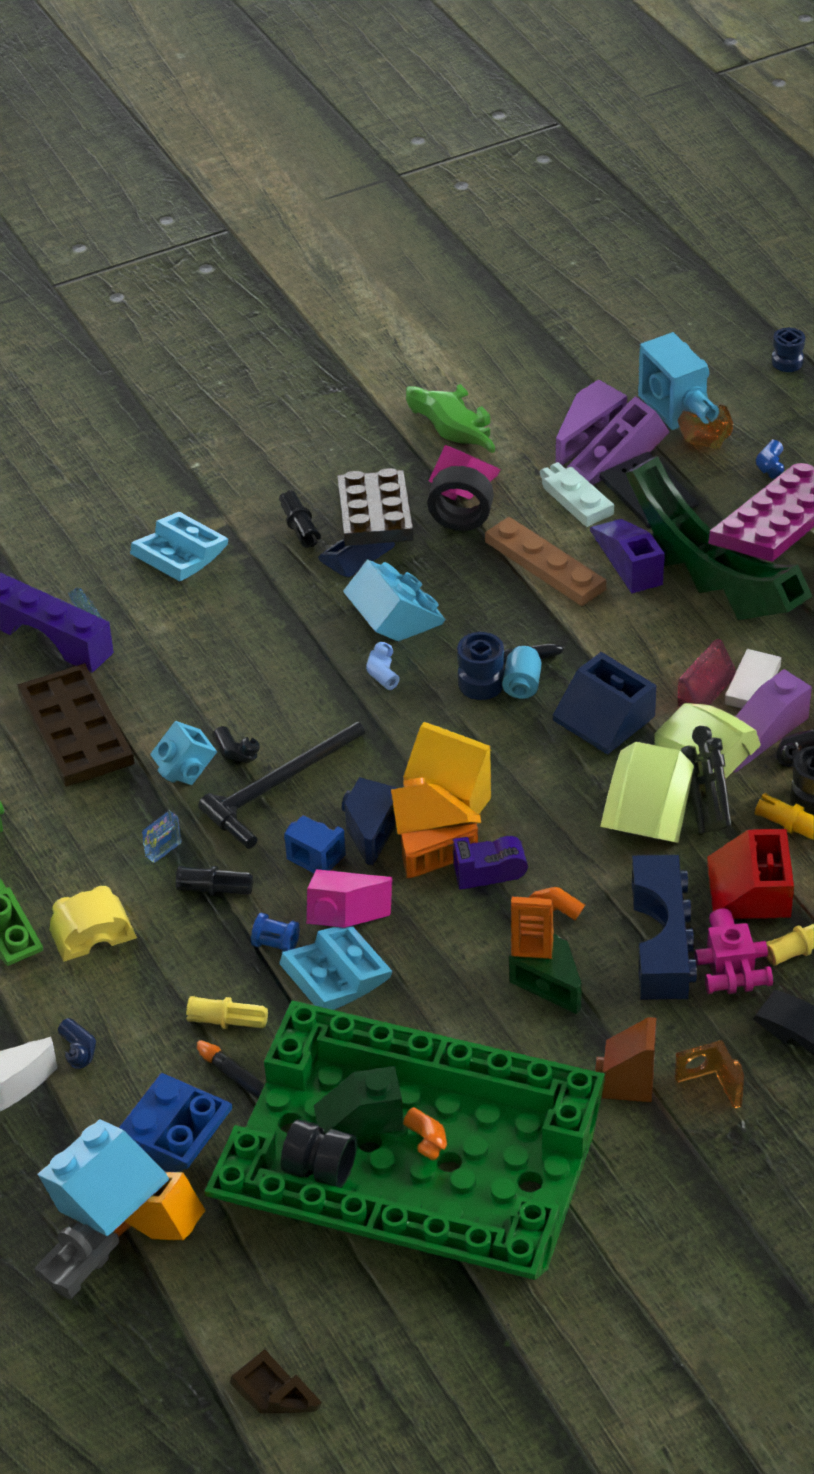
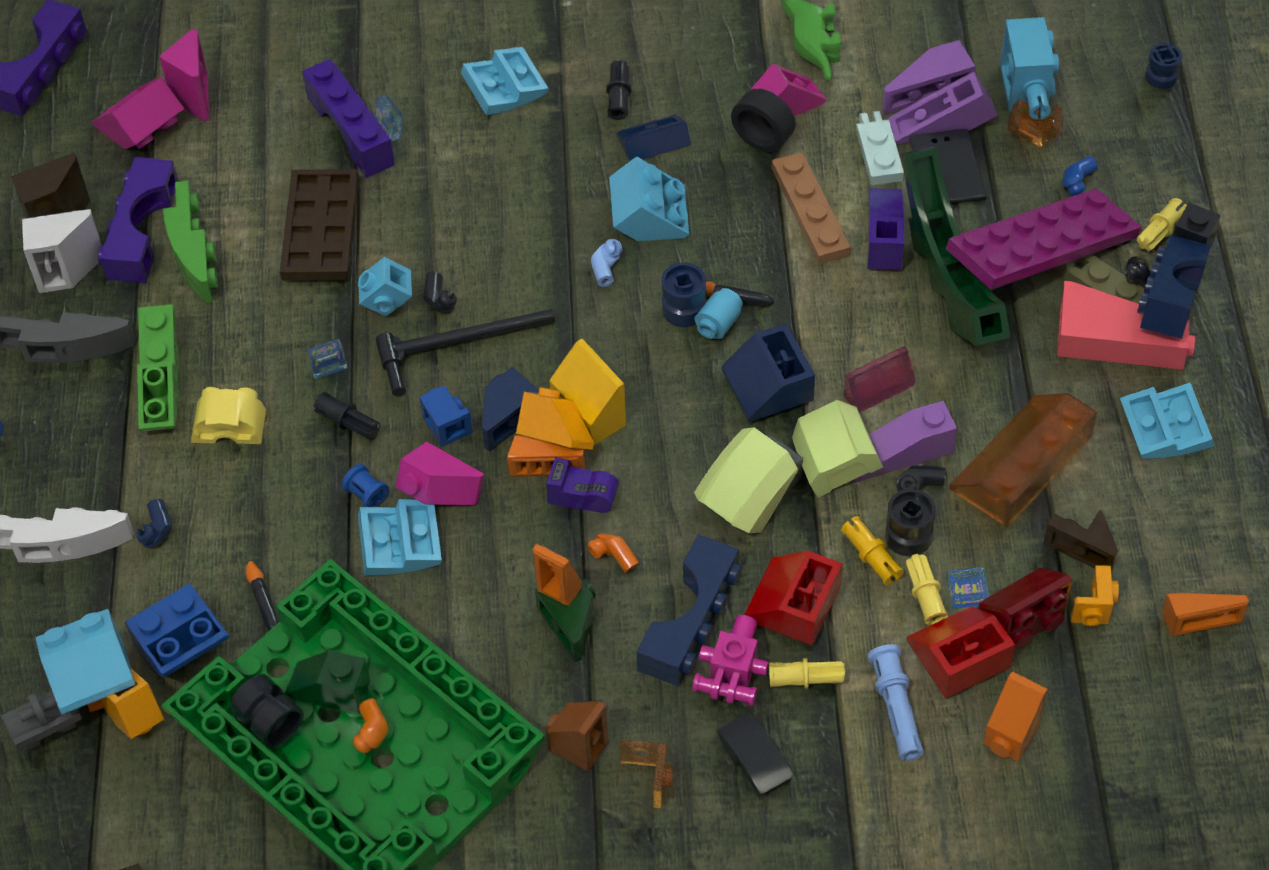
camera: 25 degrees right, 10 degrees up
light yellow axle [186,996,268,1029] -> none
plate [337,468,413,546] -> none
black piece [681,726,731,834] -> none
white tile [725,649,781,708] -> none

